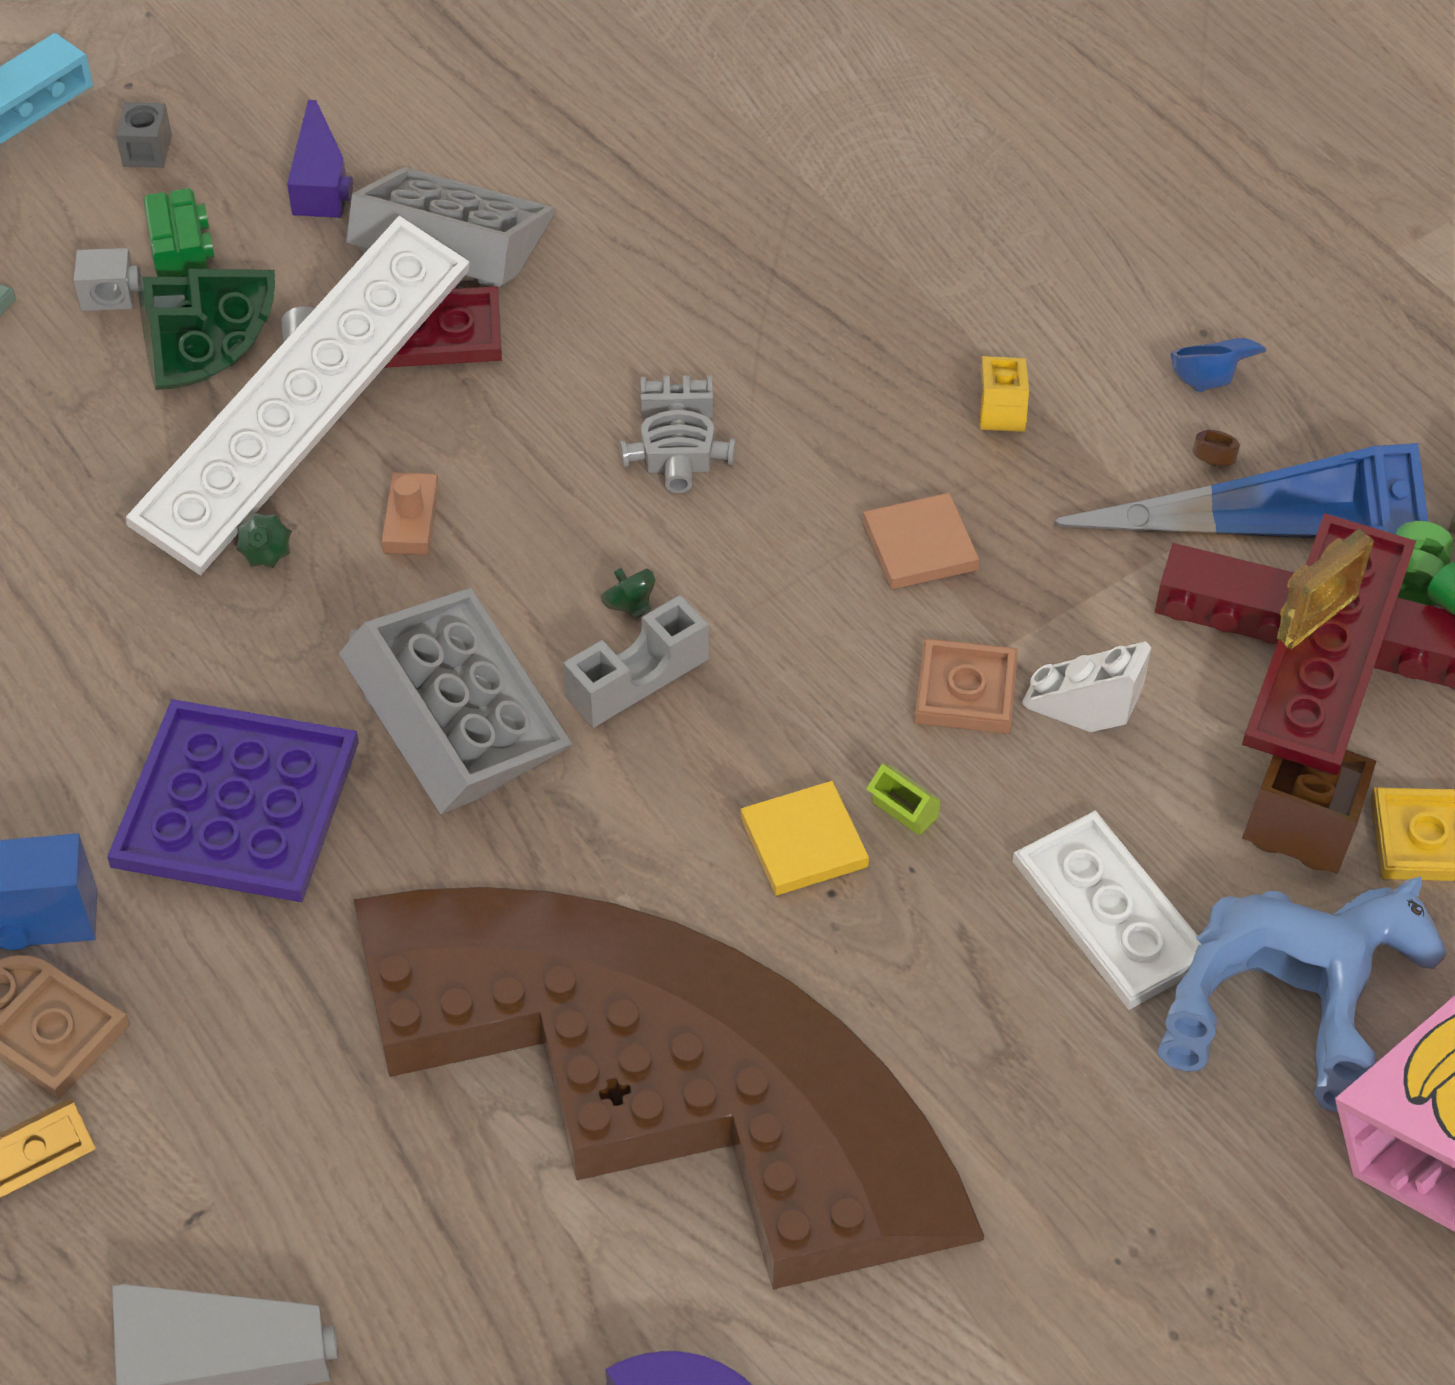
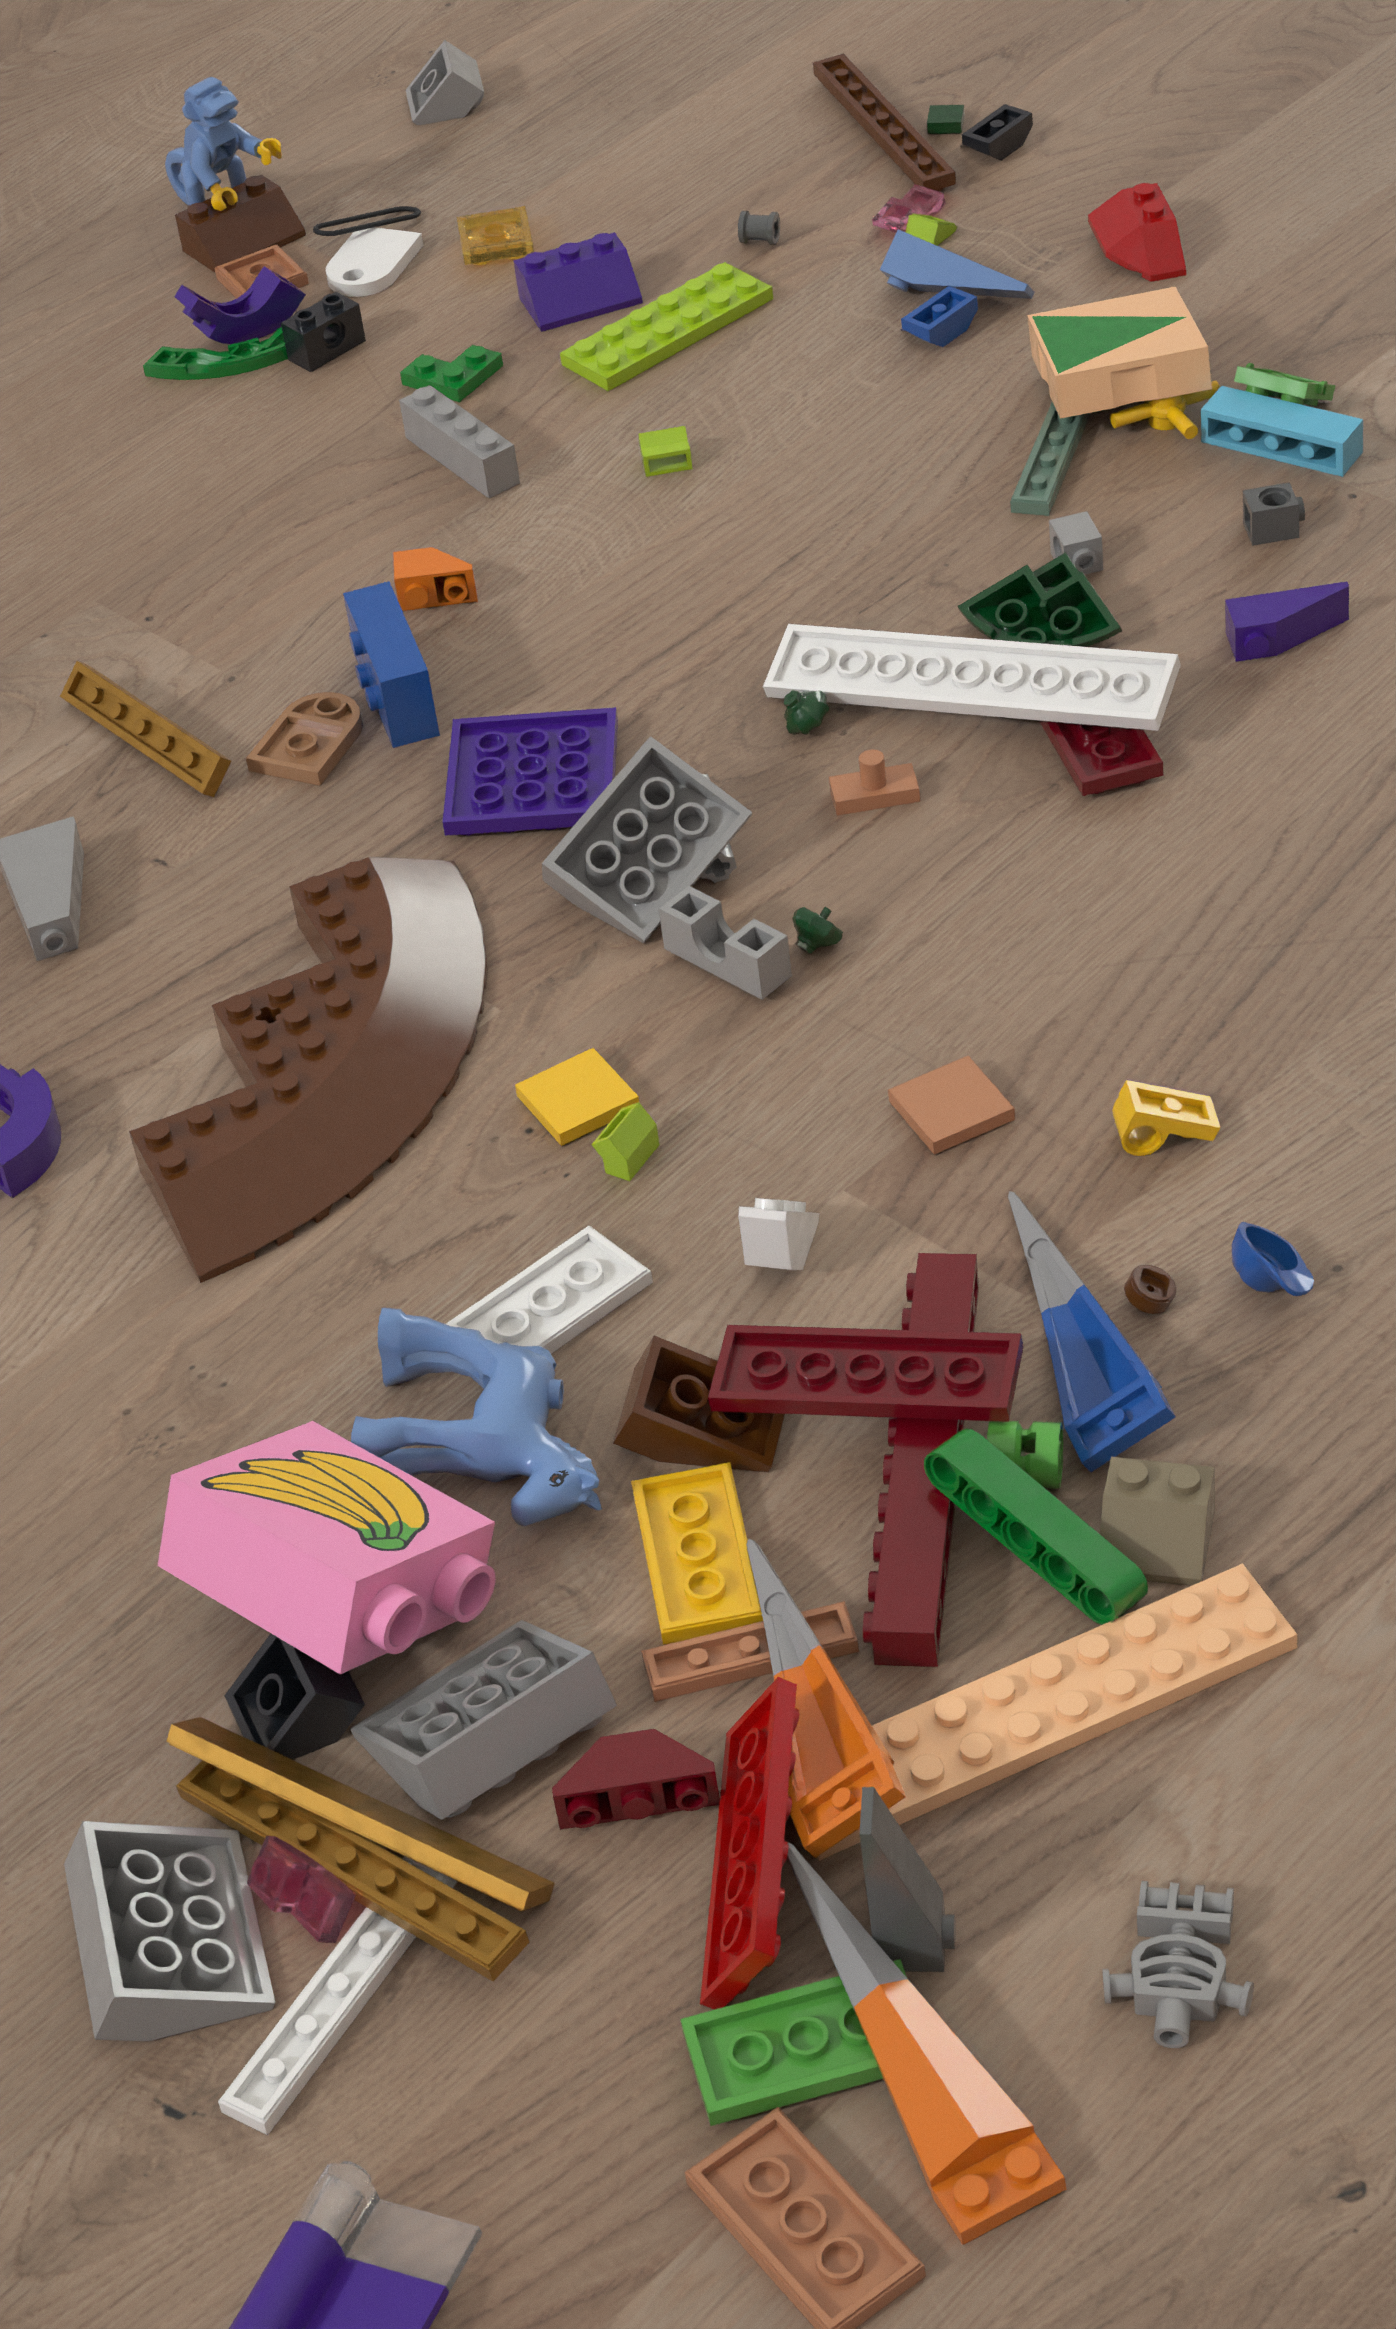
camera: 85 degrees right, 10 degrees down
green brick [143,188,215,277] -> none
light grey slope [346,167,556,287] -> none
light grey piece [619,375,737,493] -> none
nougat tile [914,638,1018,734] -> none
clear yellow plate [1277,529,1374,649] -> none

